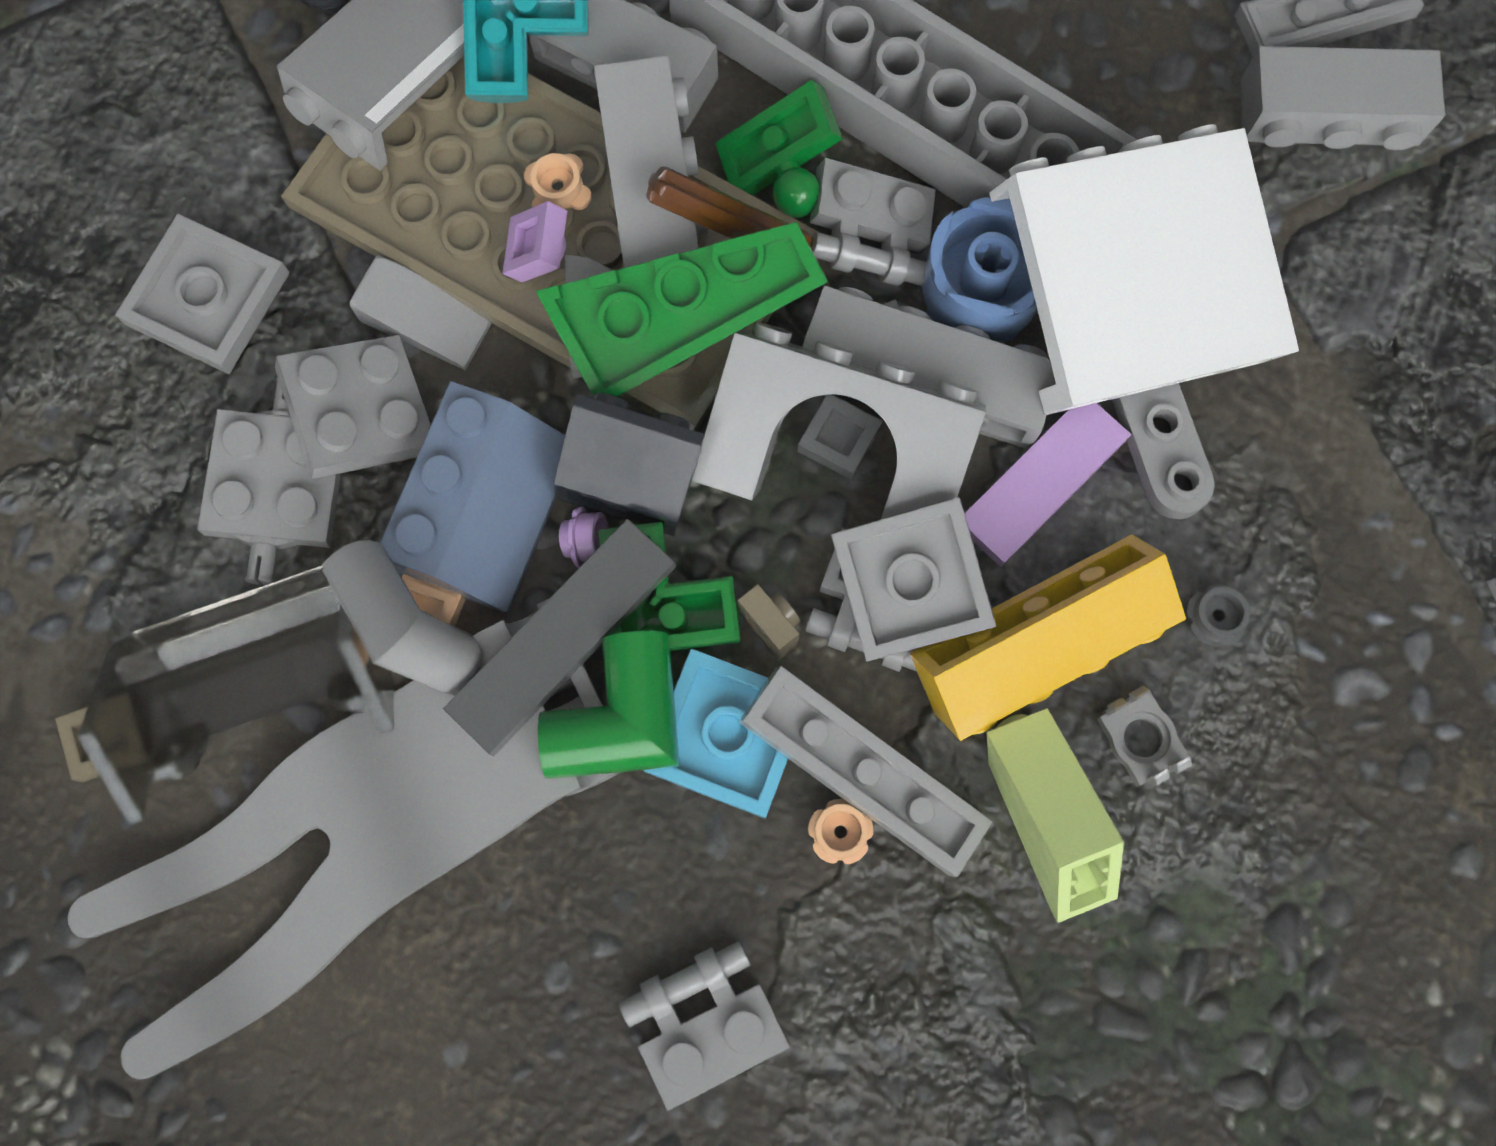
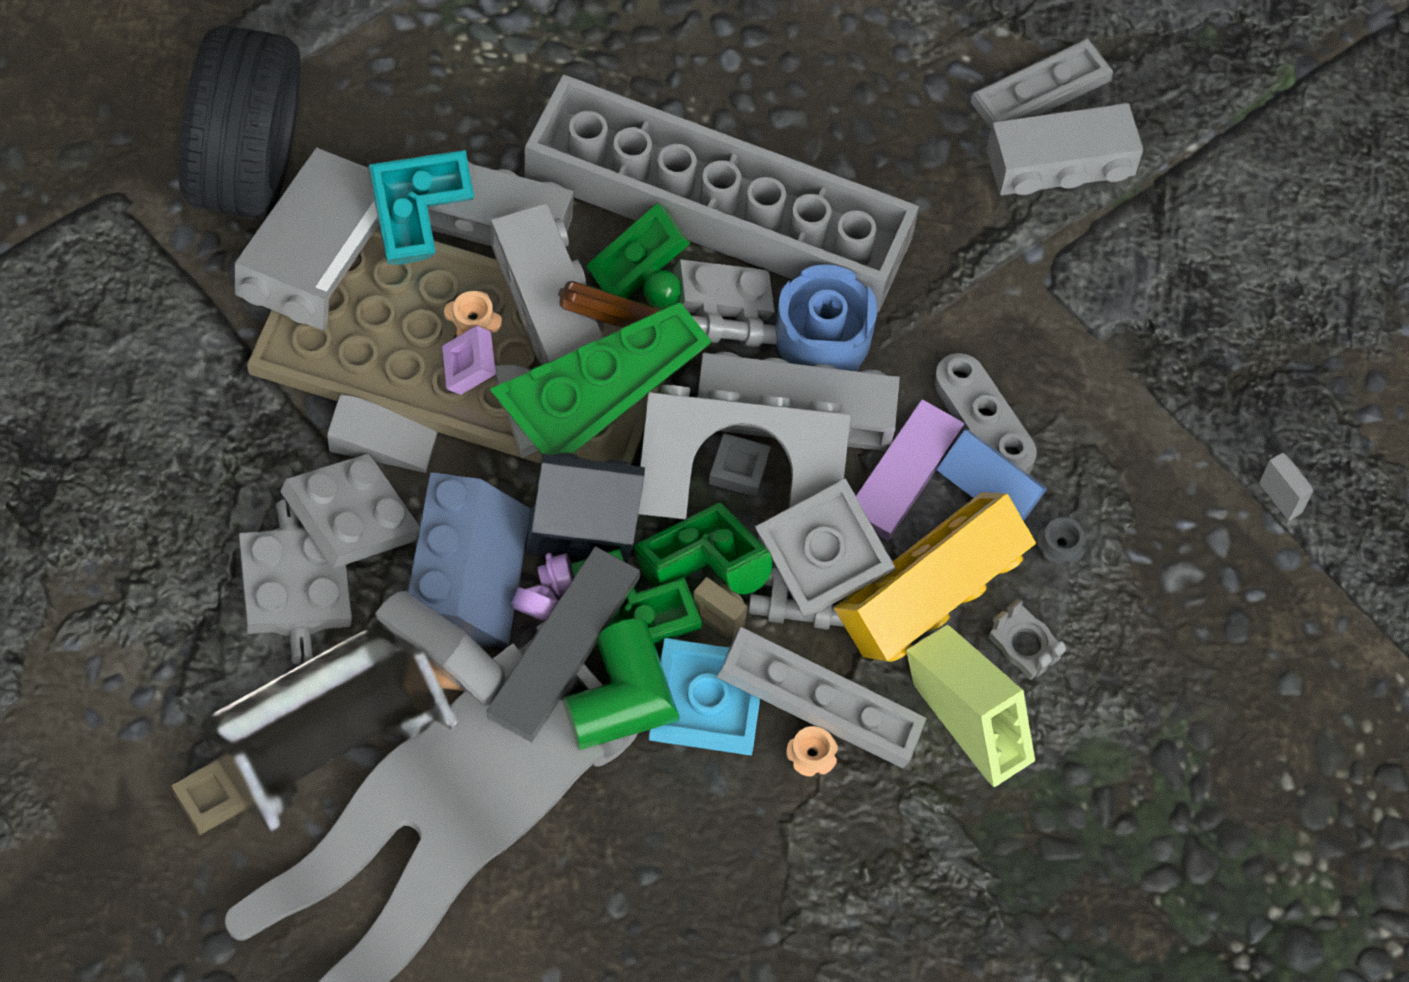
camera: 20 degrees left, 15 degrees down
light grey plate [115,214,290,374] -> none
light grey plate [618,941,790,1111] -> none
white panel [989,124,1299,415] -> none
none -> lavender tile [511,585,559,621]
none -> green brick [633,502,772,594]
none -> medium blue tile [936,430,1047,521]

